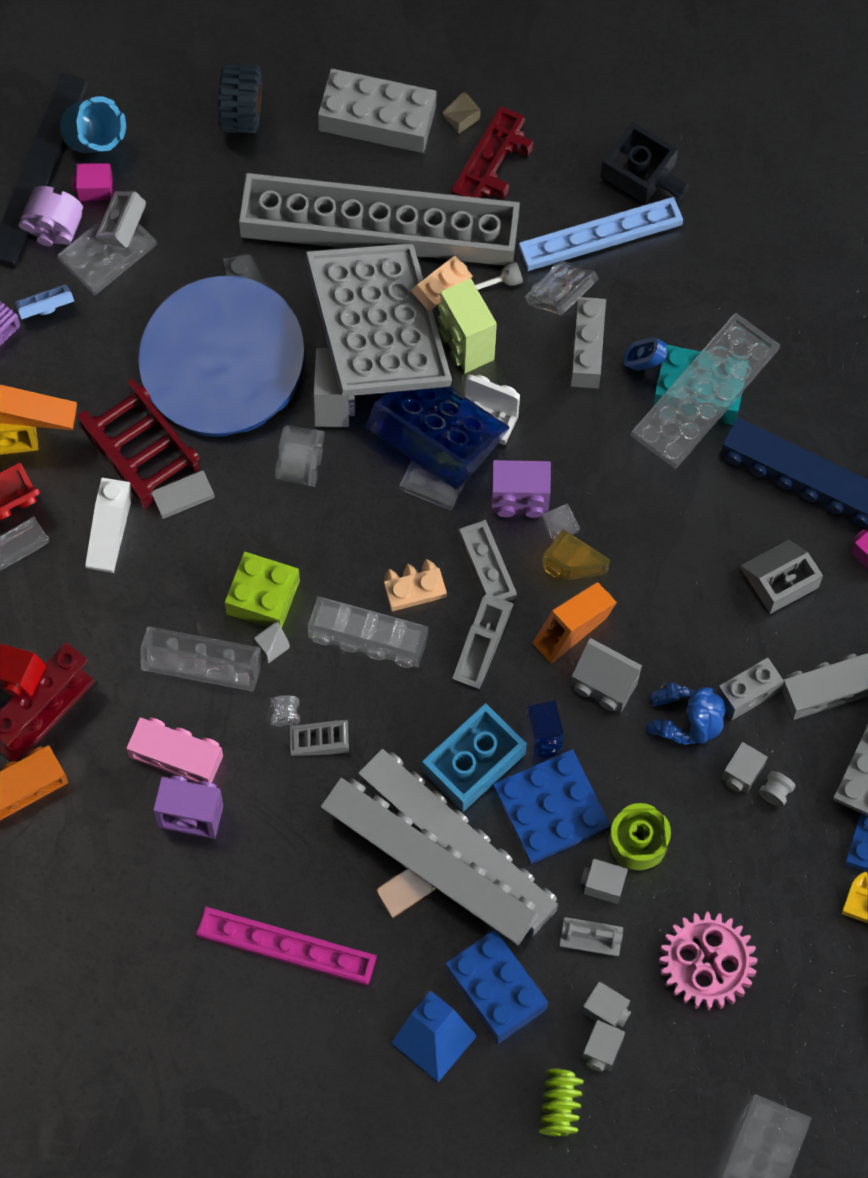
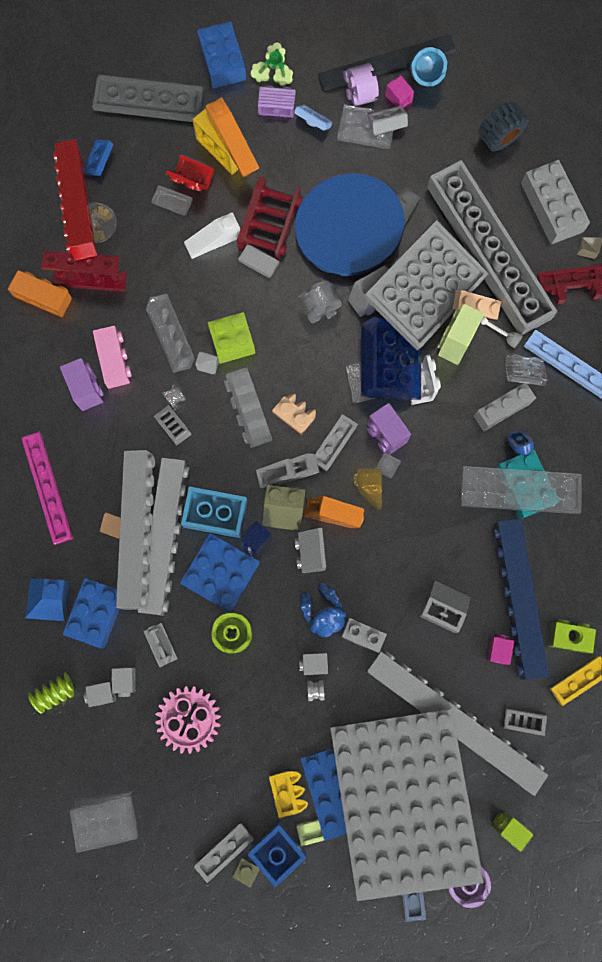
camera: 55 degrees right, 10 degrees up
light grey brick [581,859,628,904] -> none
none -> olive slope [262,485,306,531]

